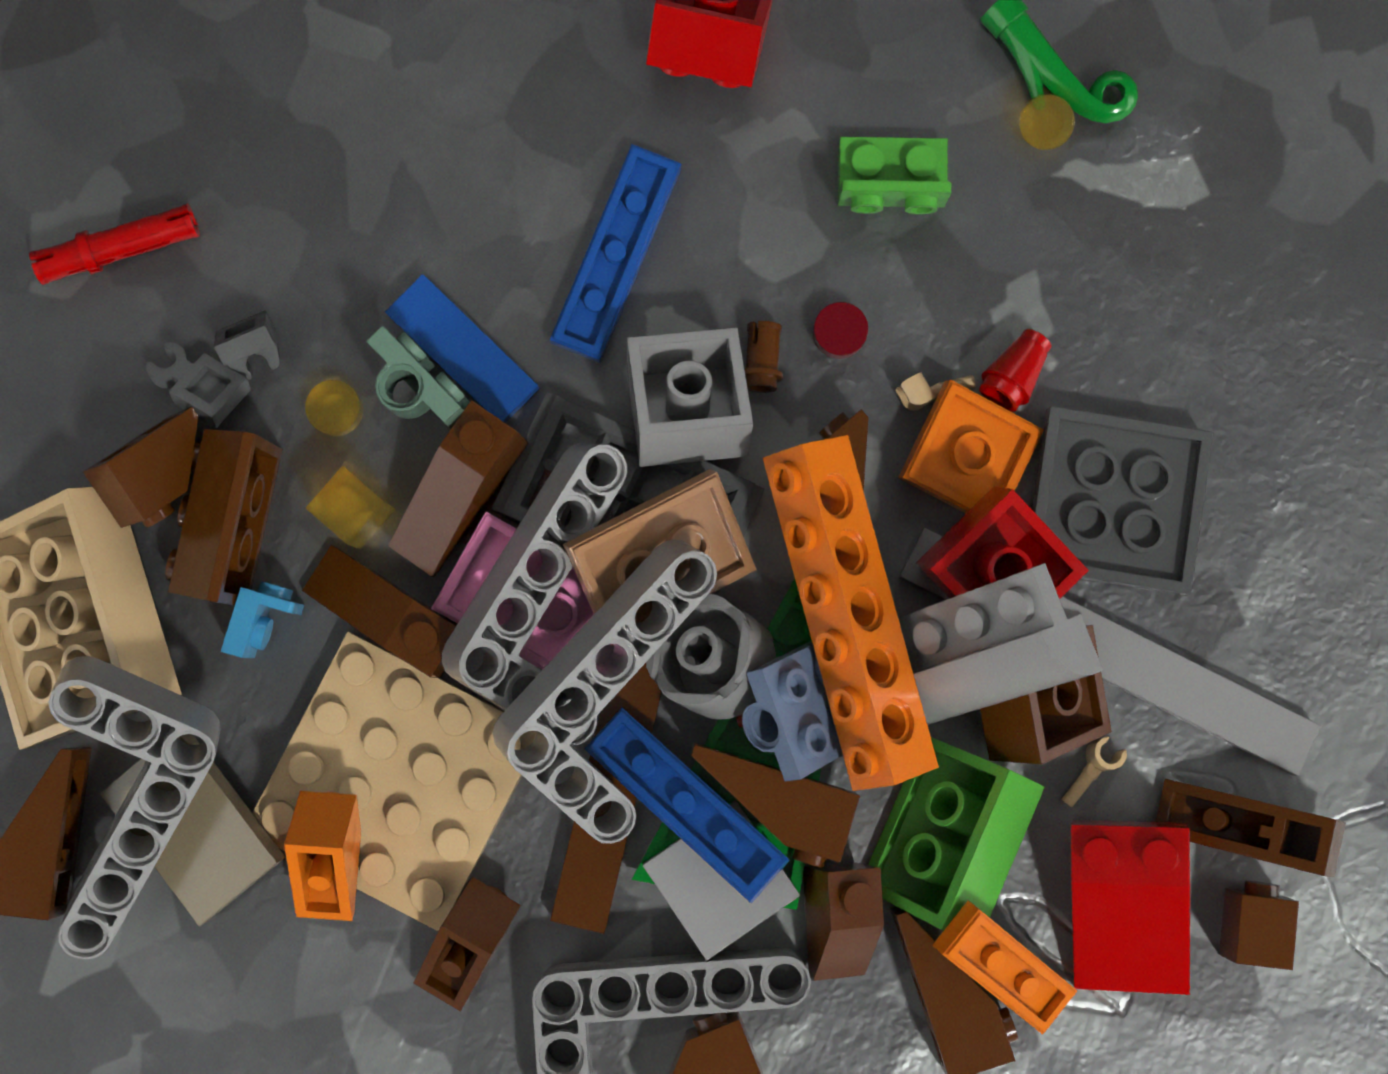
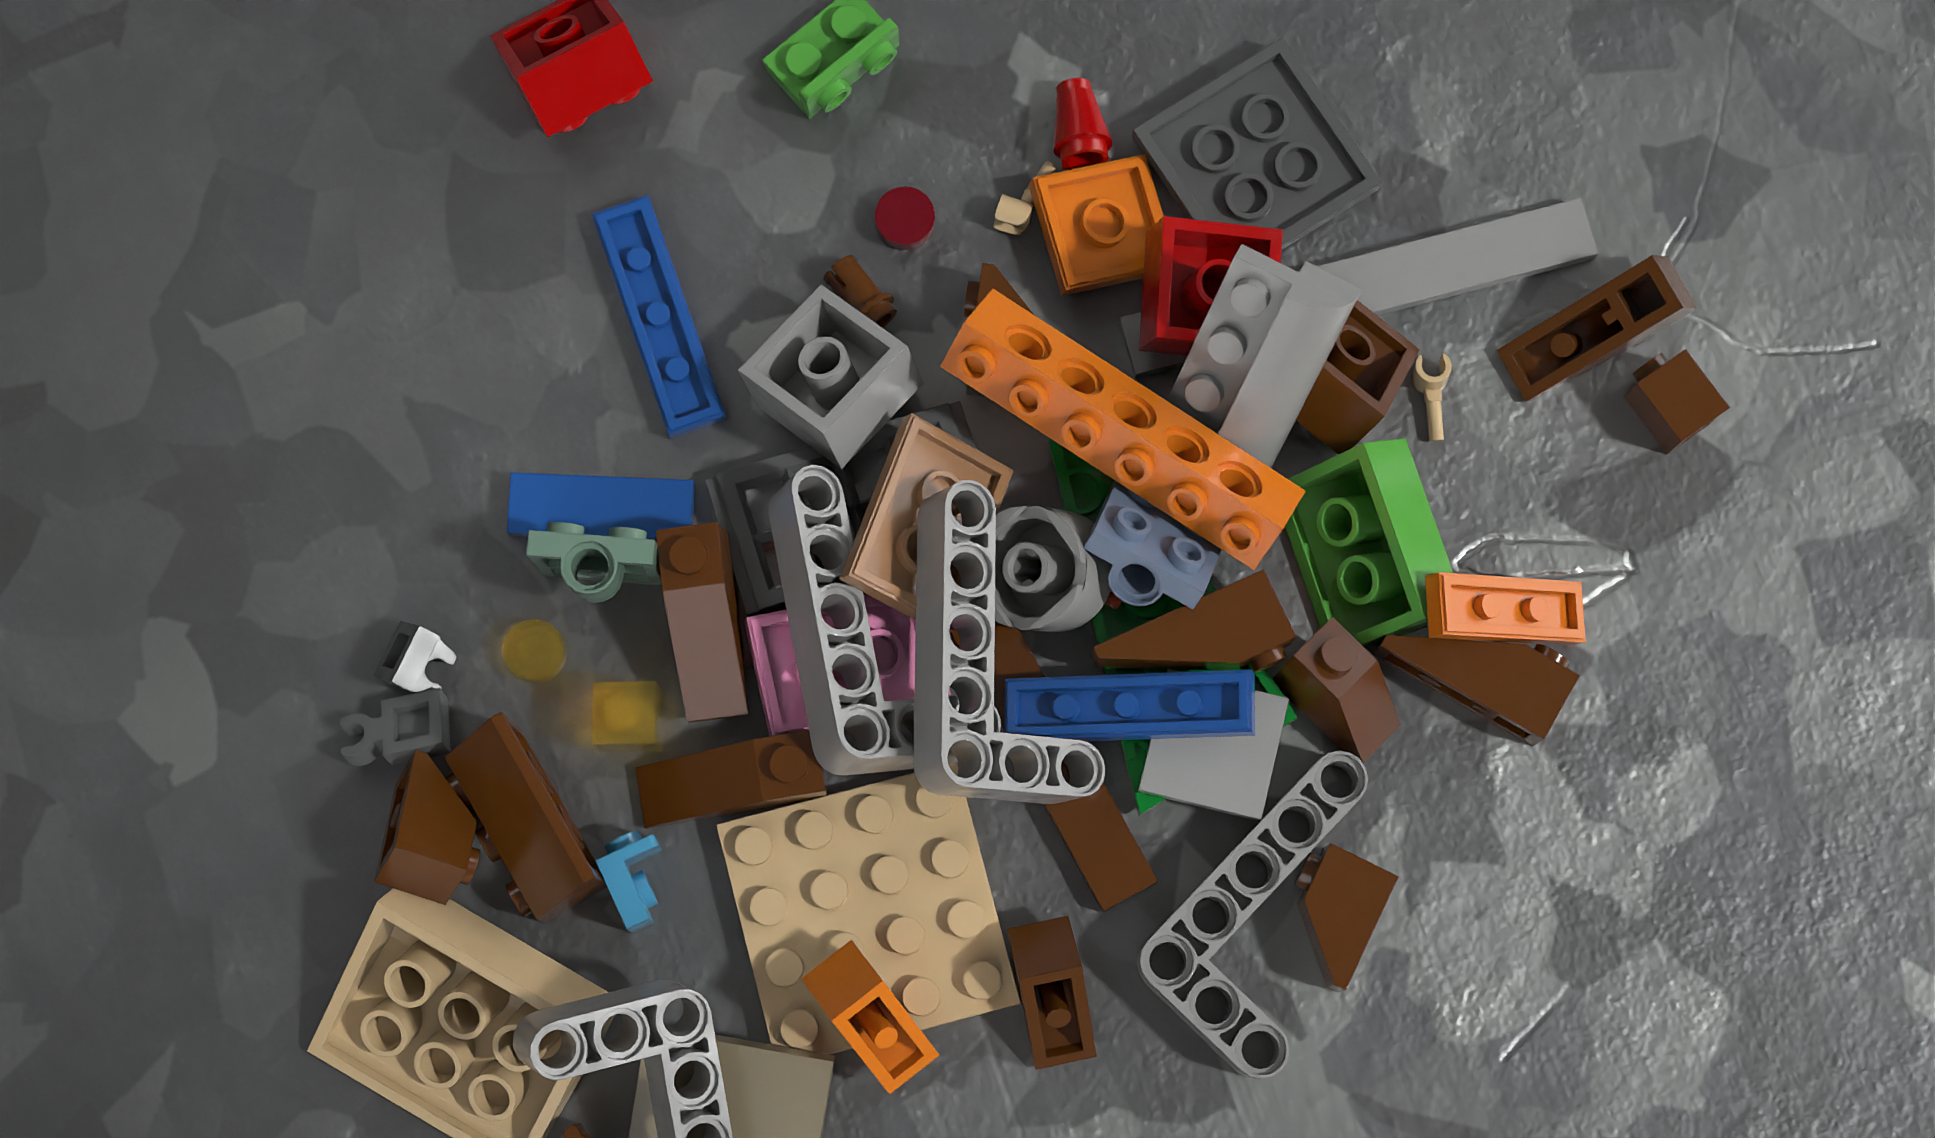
camera: 45 degrees left, 5 degrees down
red pin [29,203,200,285] -> none
red slope [1071,819,1190,995] -> none

